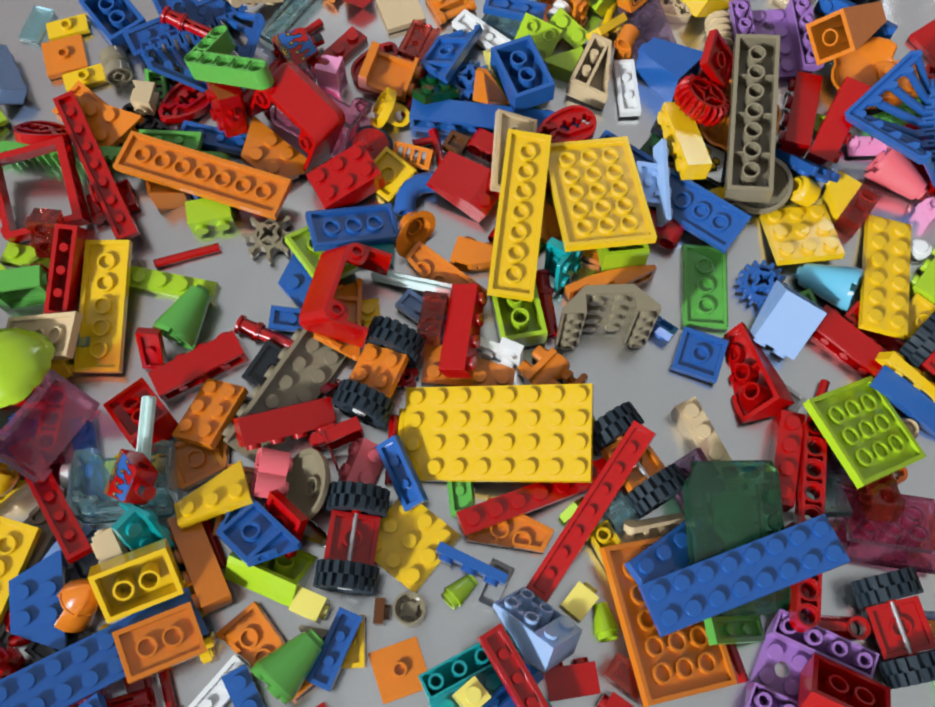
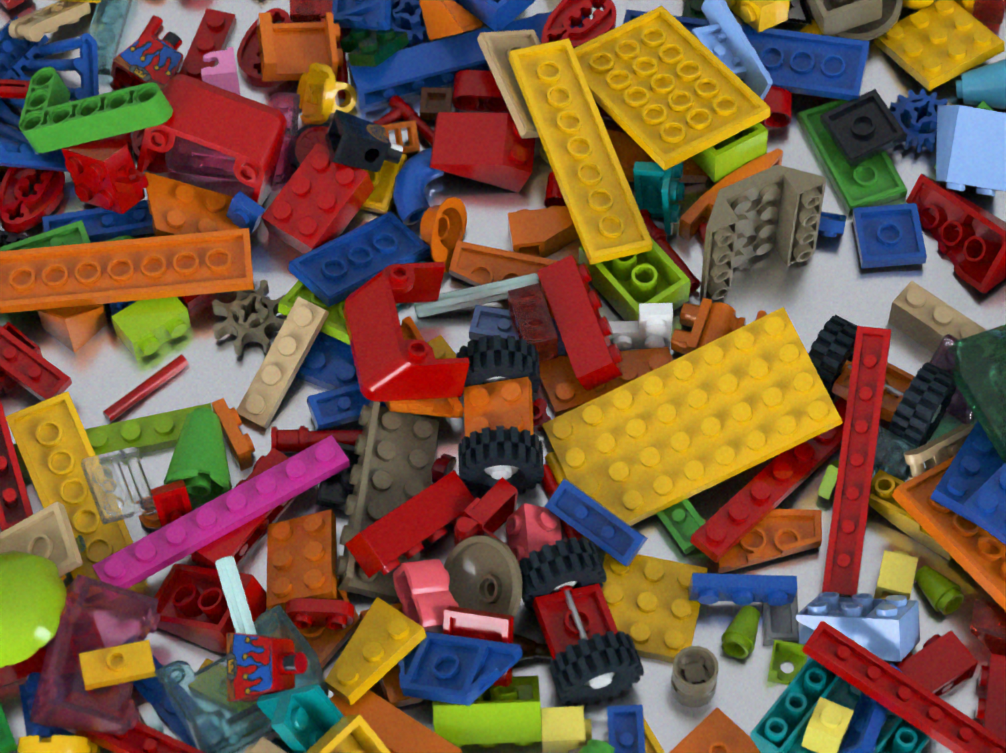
camera: 25 degrees left, 10 degrees down
reddish brown plate [373,597,391,626] -> none
none -> yellow plate [79,640,156,691]
none -> clear plate [81,447,157,524]
none -> dark pink plate [92,435,350,598]
none -> orange plate [211,398,255,471]
none -> blue plate [226,190,265,234]
none -> tan plate [236,296,329,429]
none -> red plate [284,598,355,631]
none -> black torso [325,110,403,172]
none -> lime piece [767,639,808,685]
none -> black plate [820,89,906,167]

